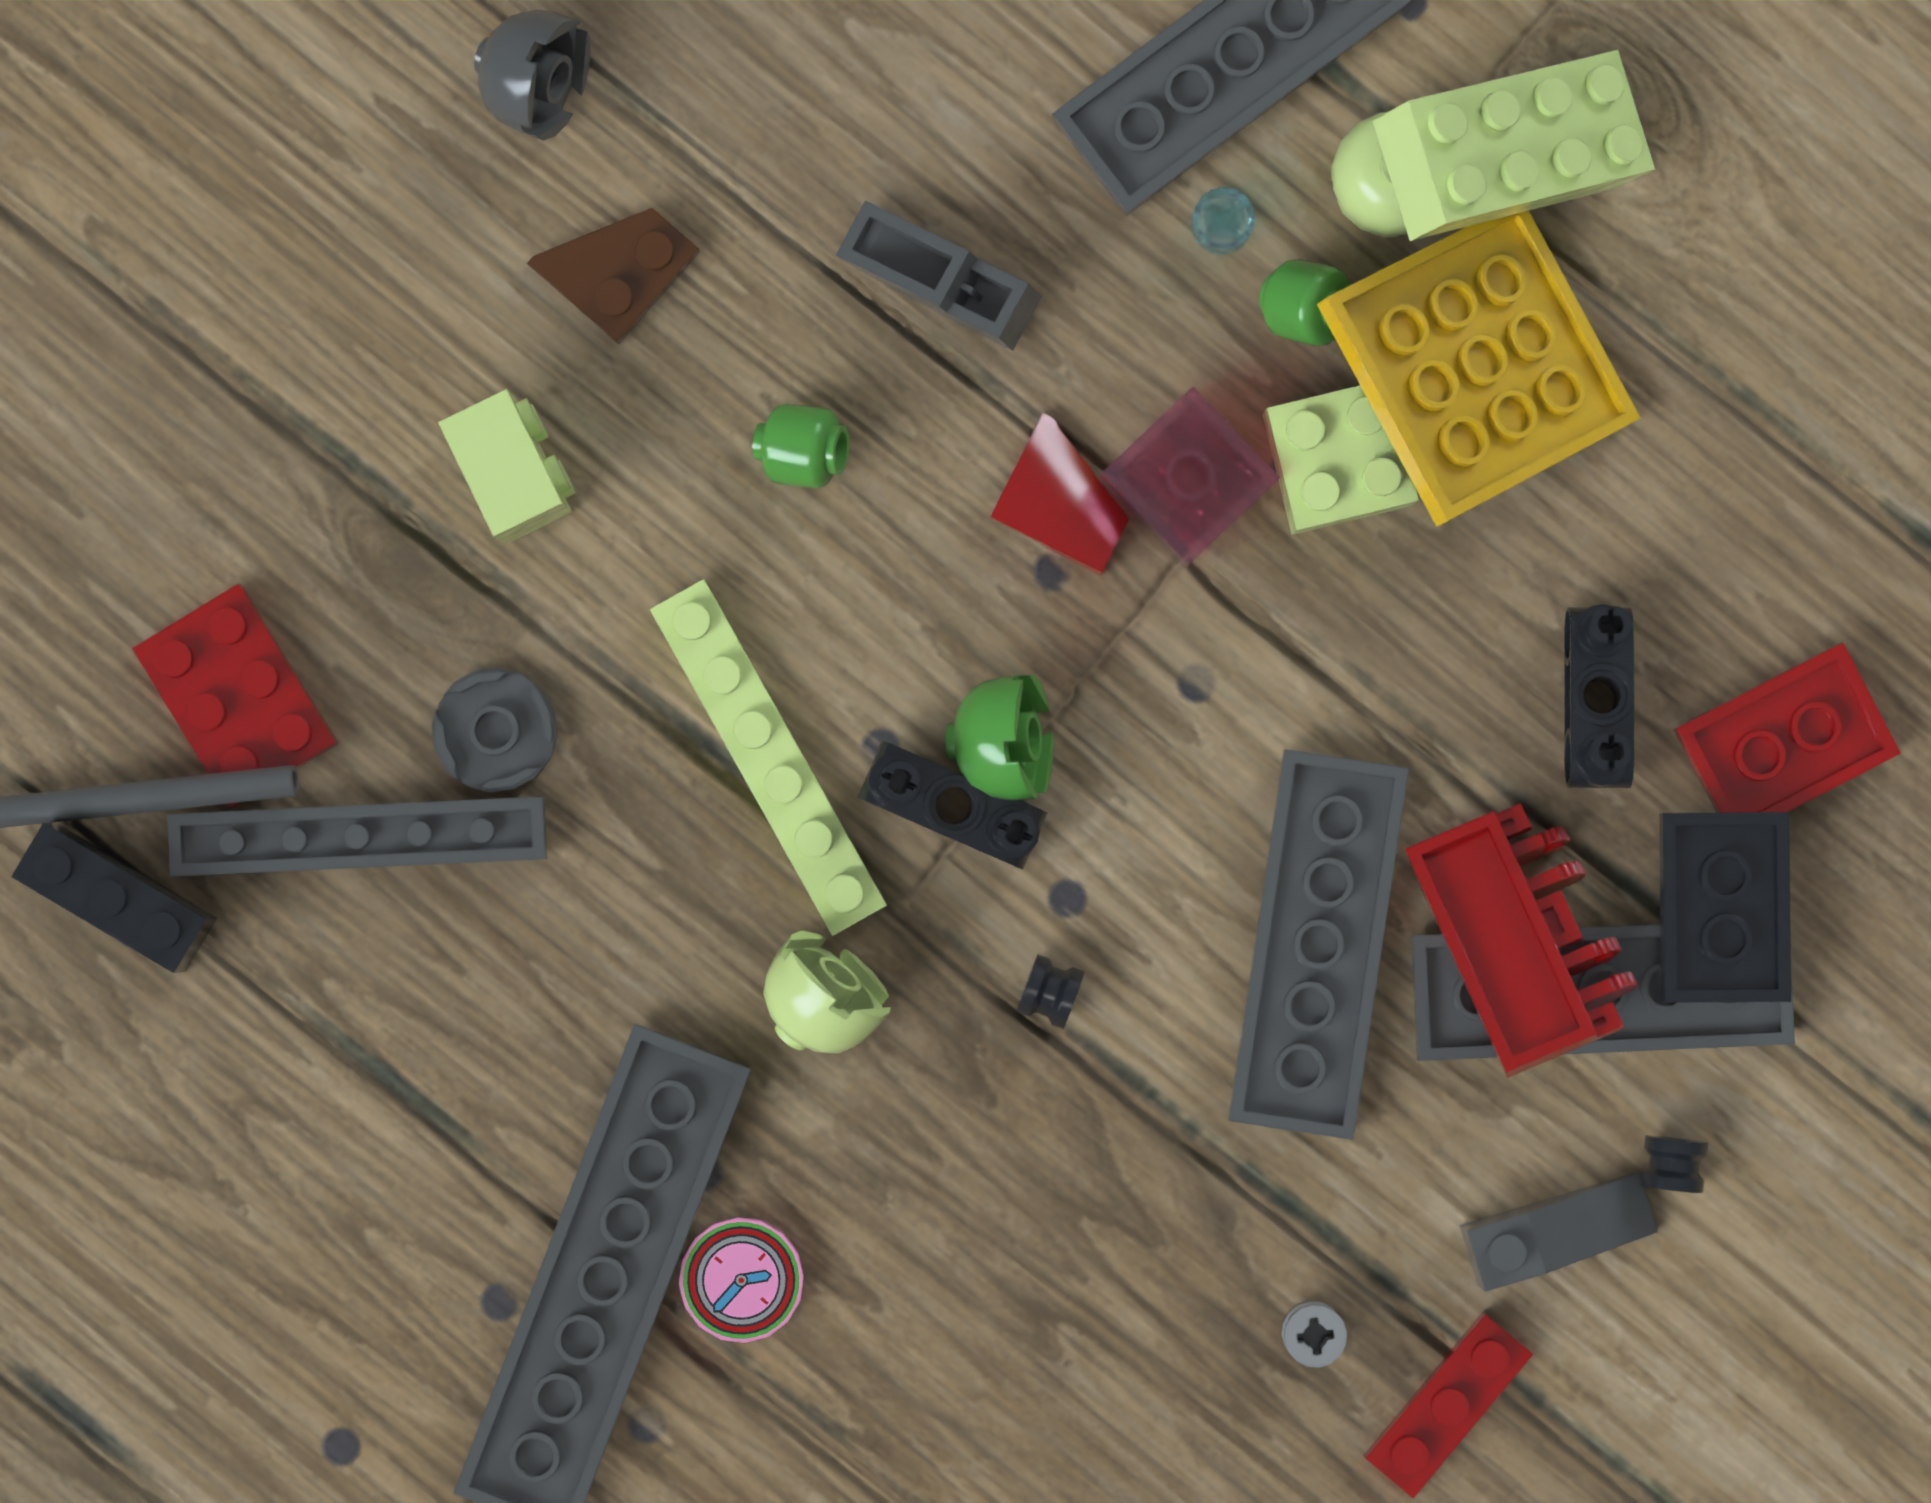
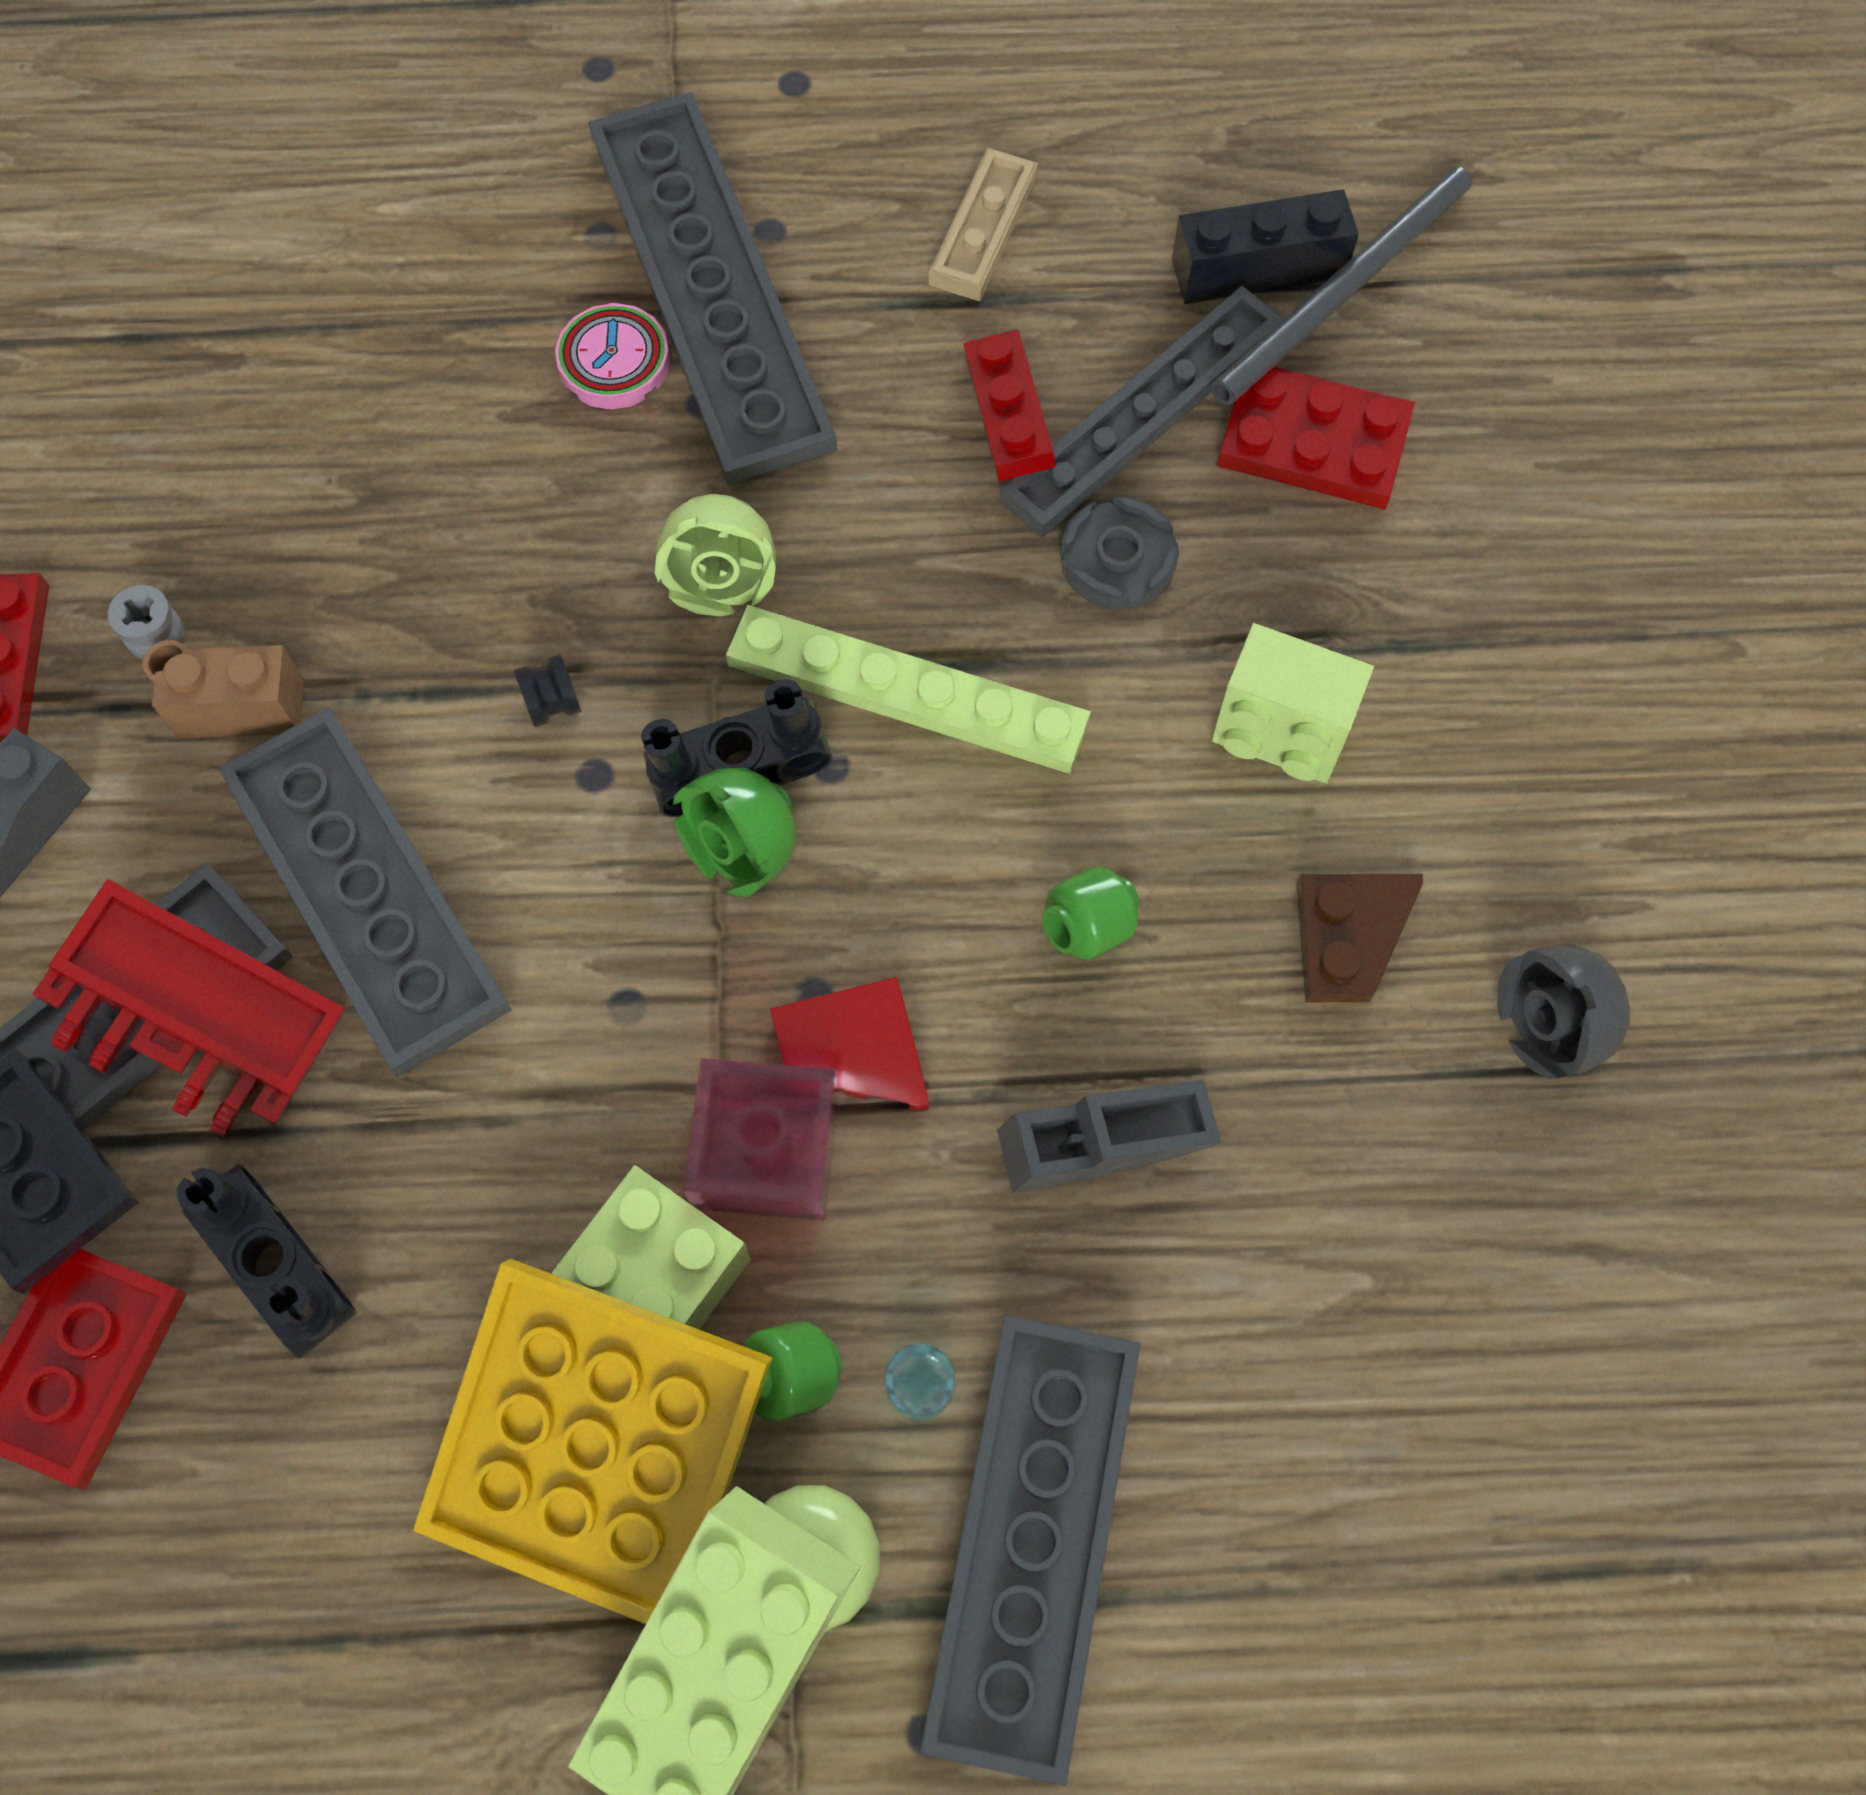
camera: 135 degrees right, 20 degrees down
none -> medium nougat hinge [142,640,304,738]
none -> tan tile [929,147,1039,302]
none -> red plate [963,329,1056,482]

